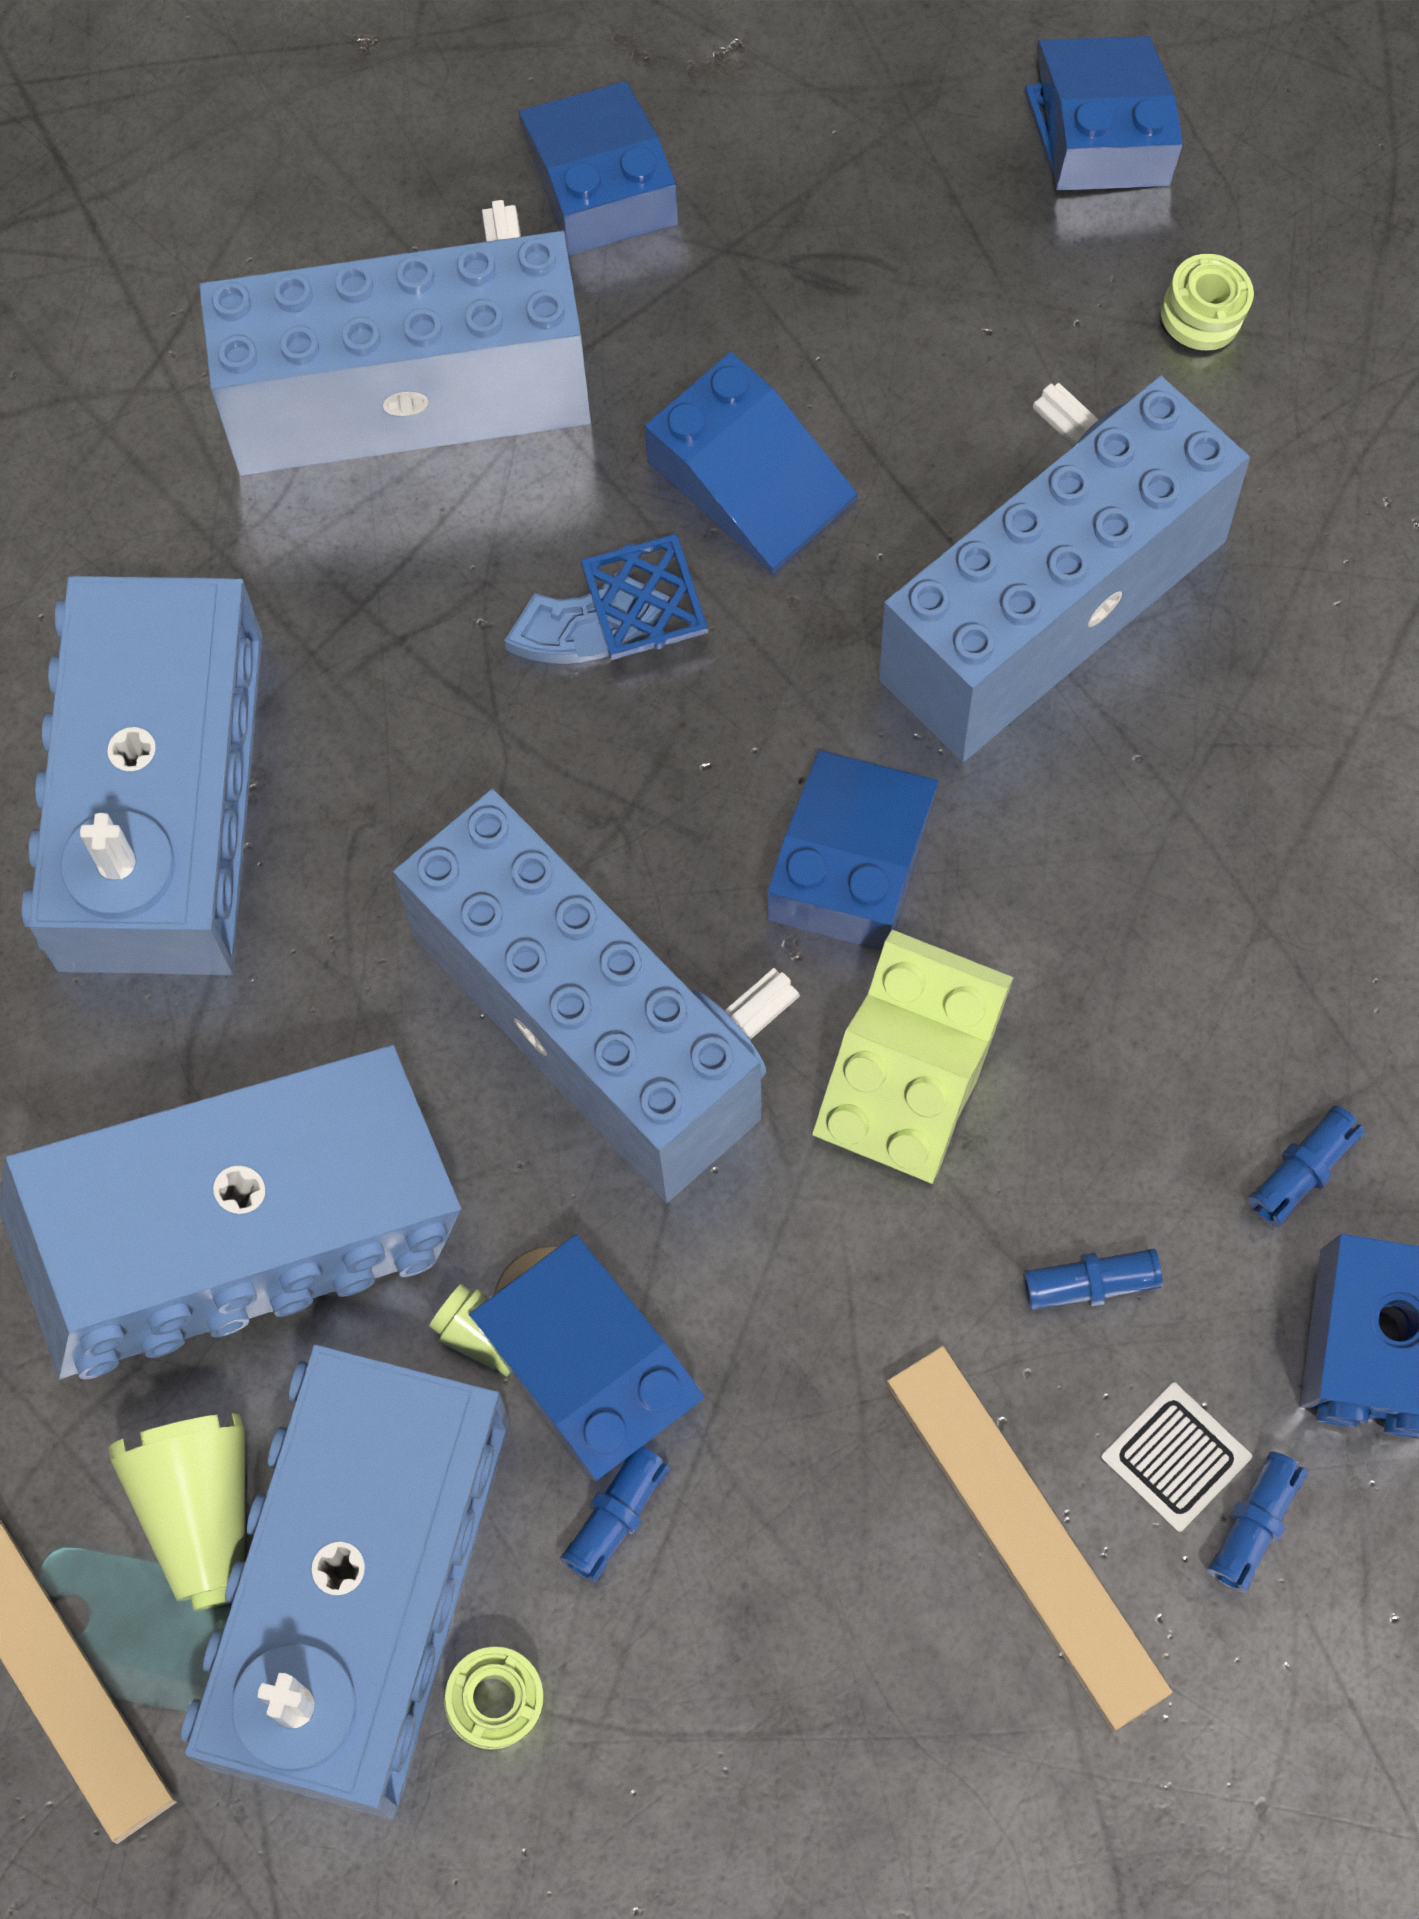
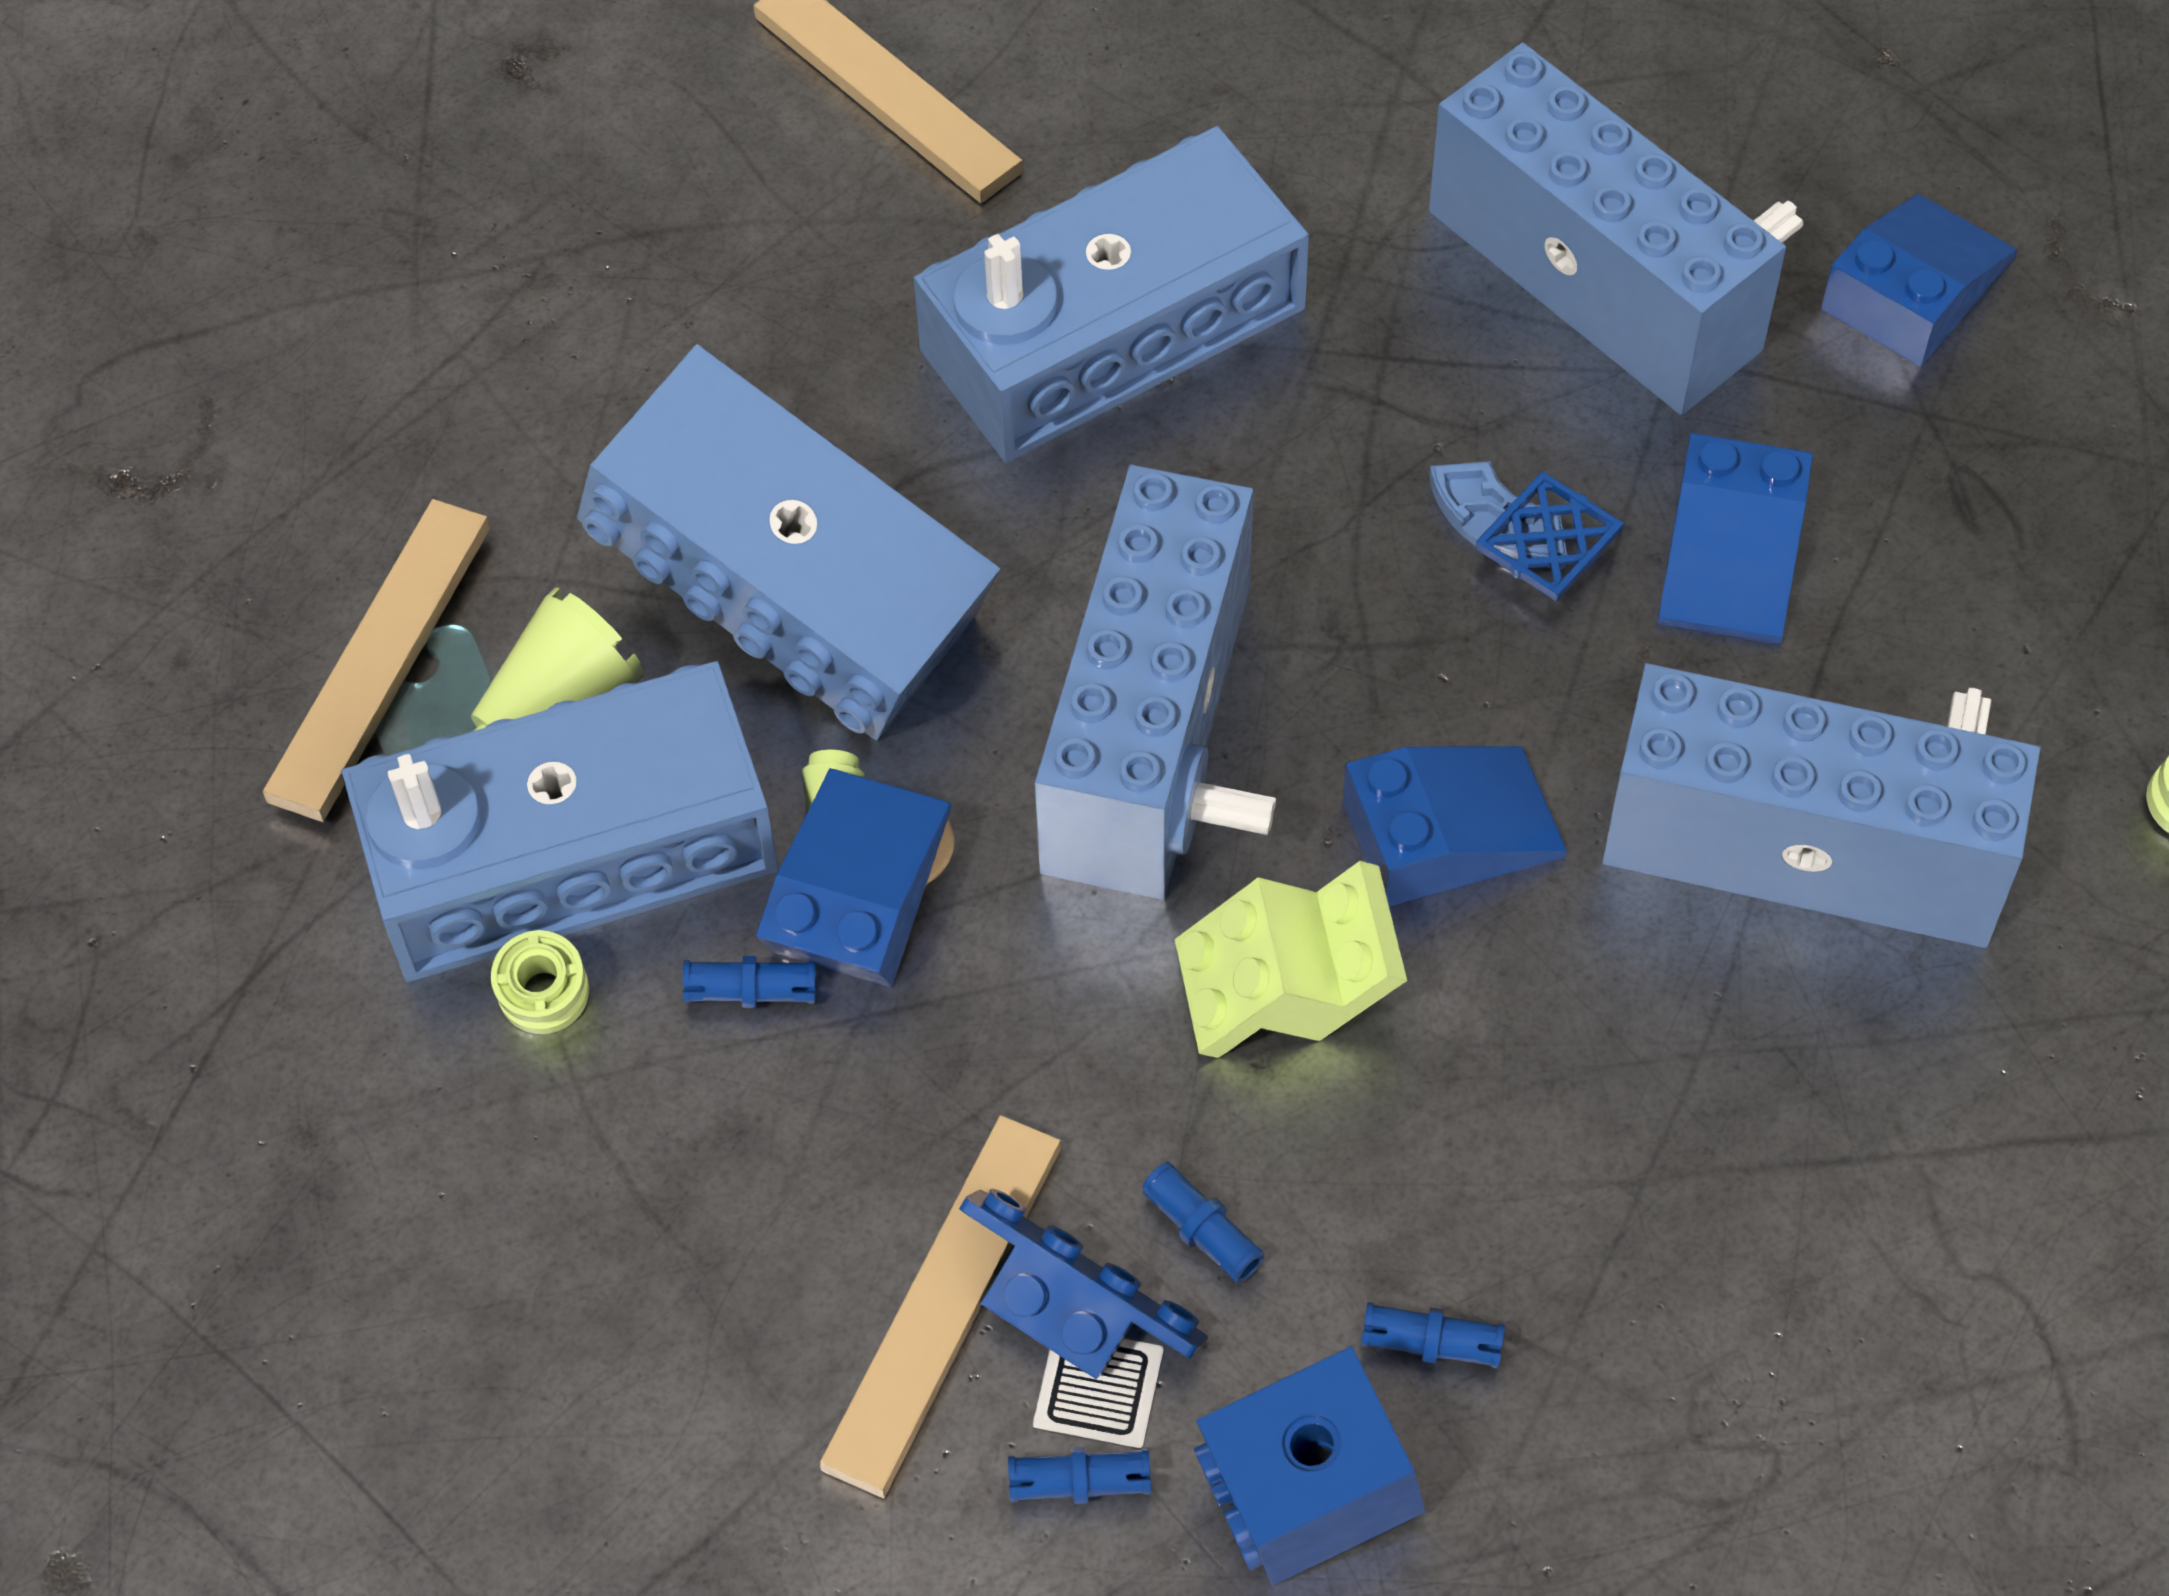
camera: 55 degrees right, 10 degrees down
none -> blue bracket [959,1189,1209,1379]

